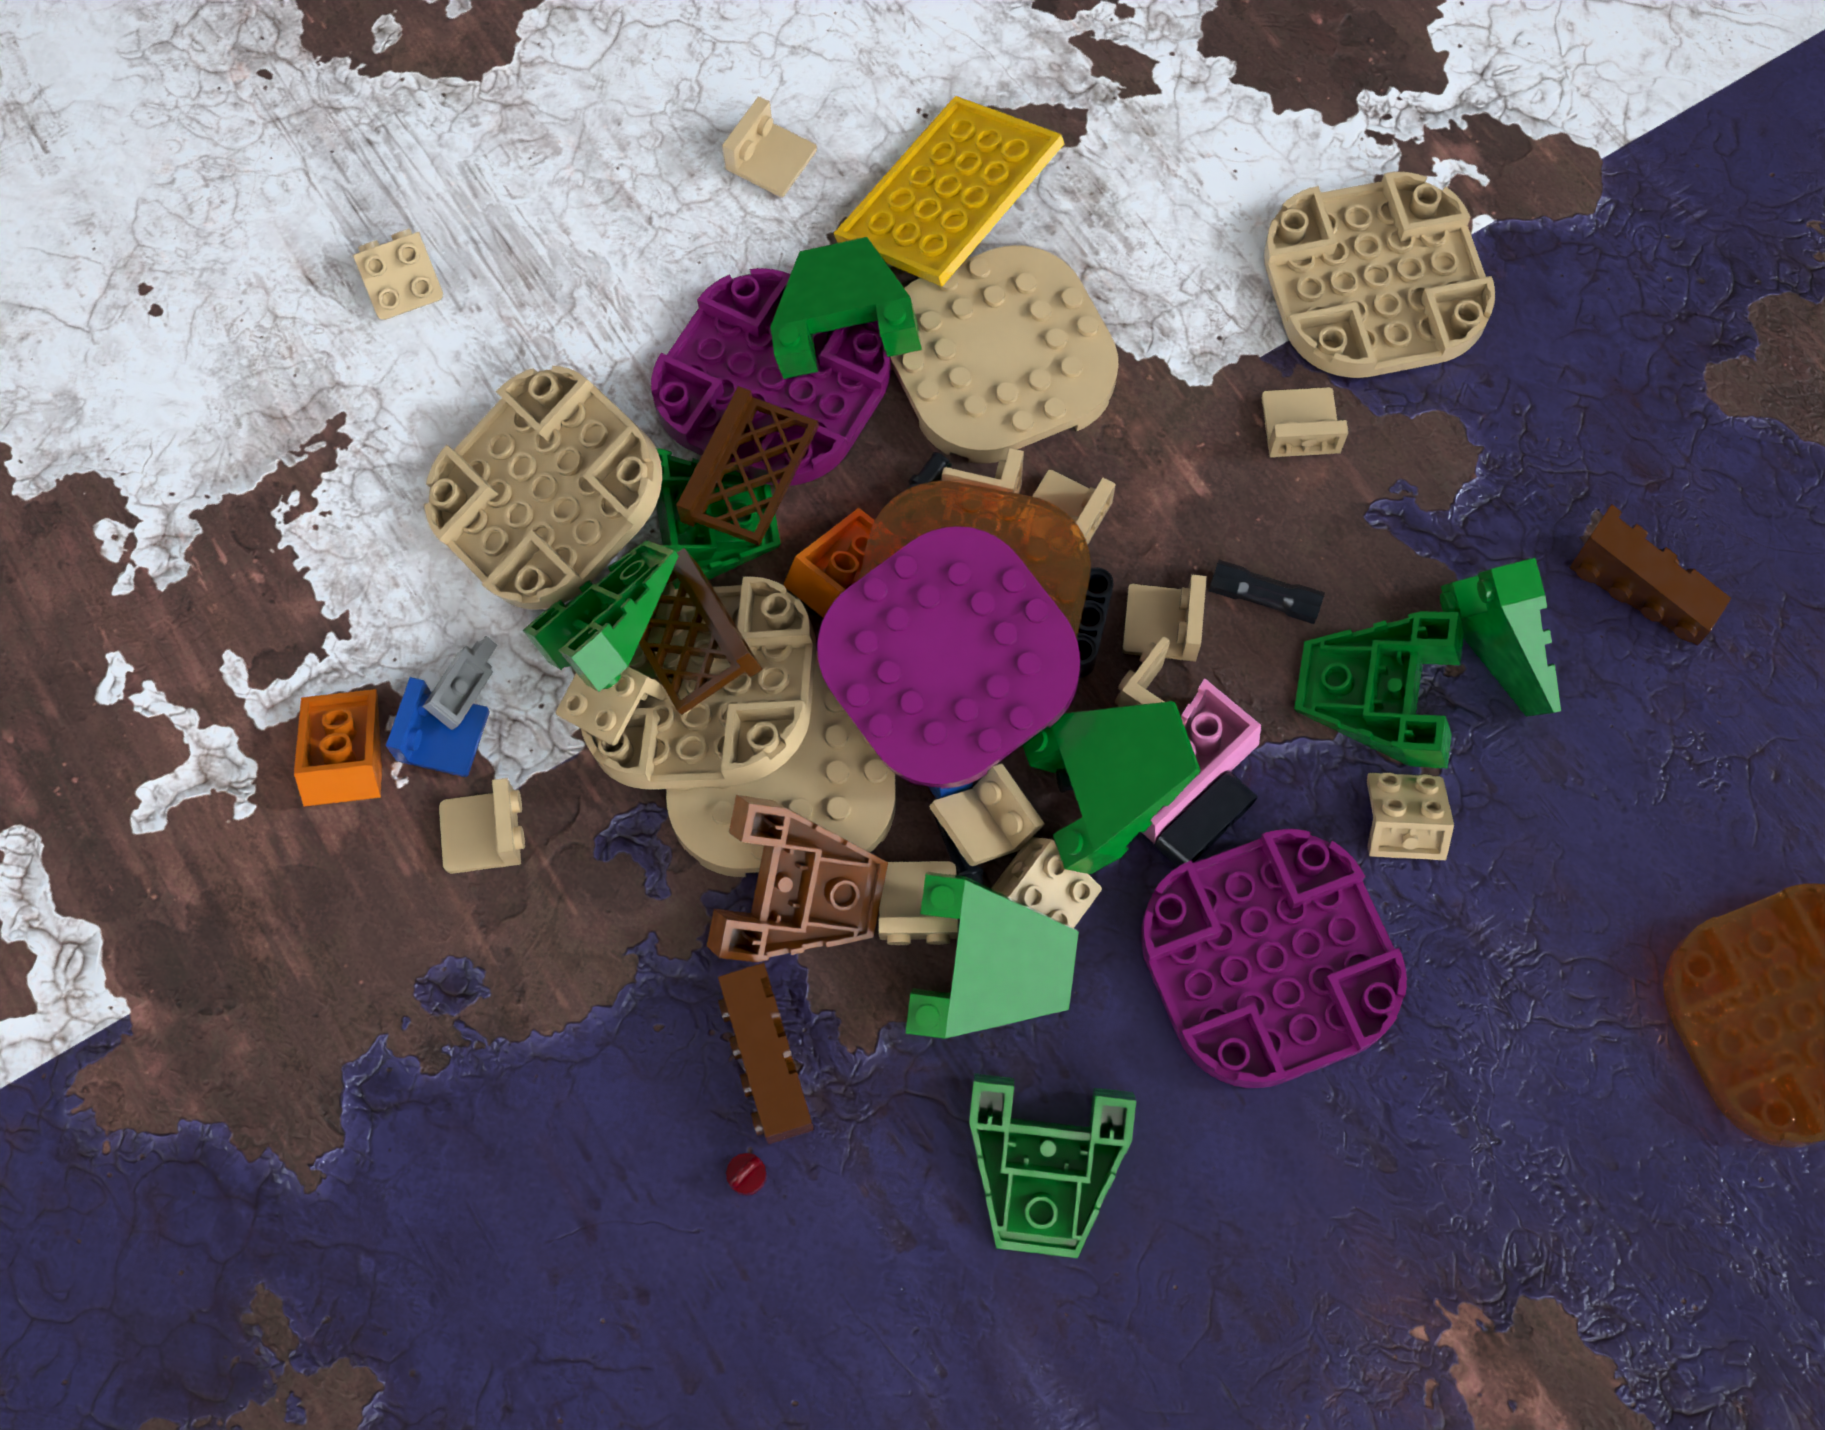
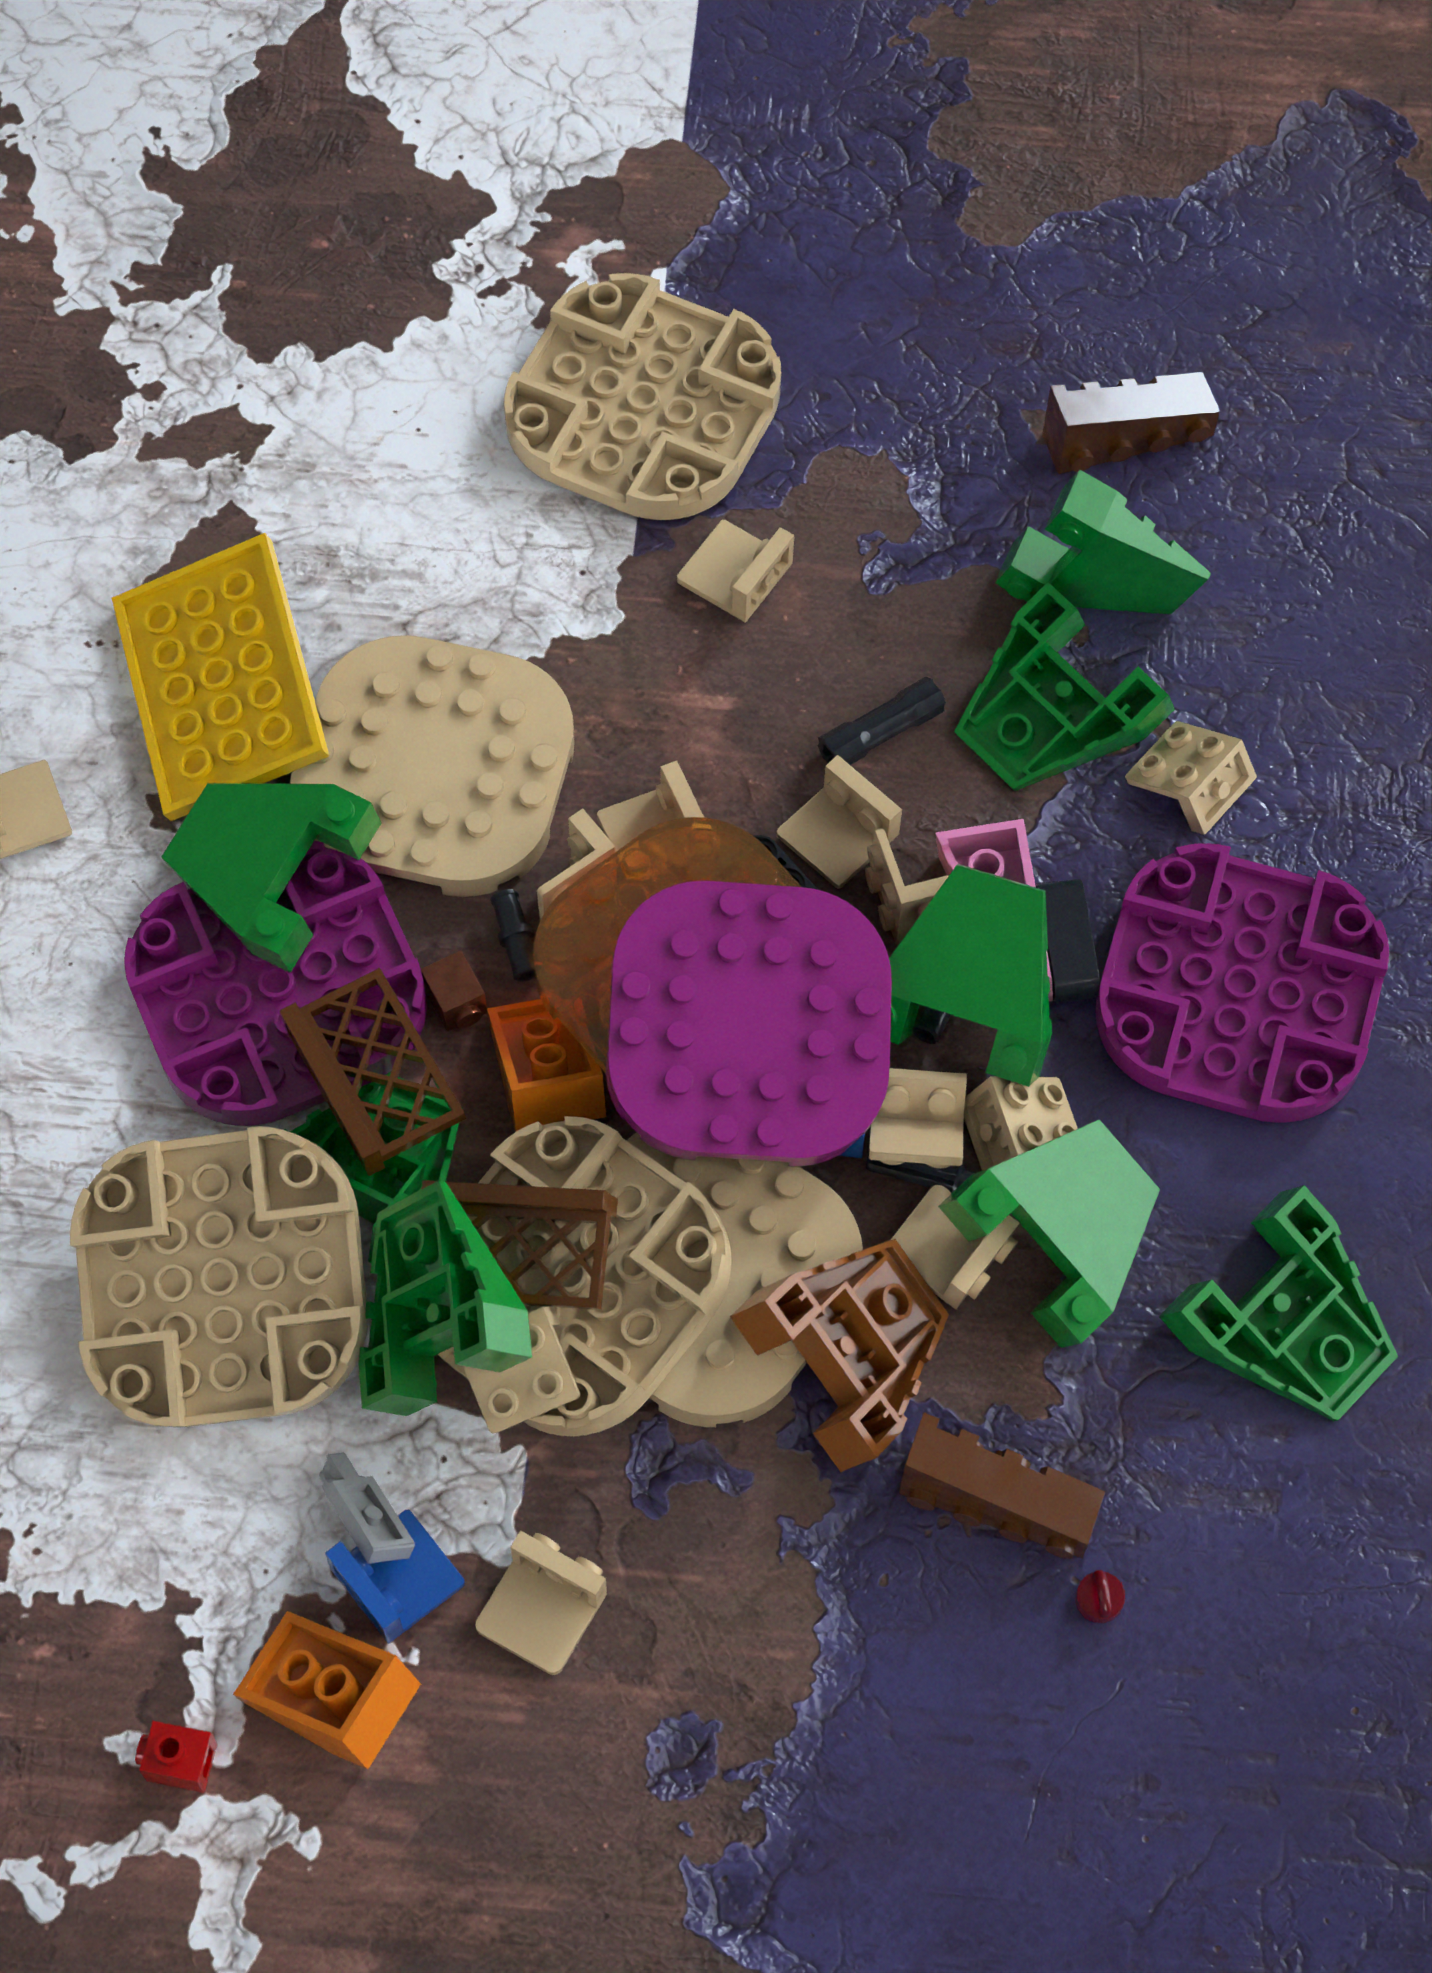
camera: 55 degrees left, 5 degrees down
none -> red brick [135,1721,217,1793]
none -> copper brick [421,950,487,1032]

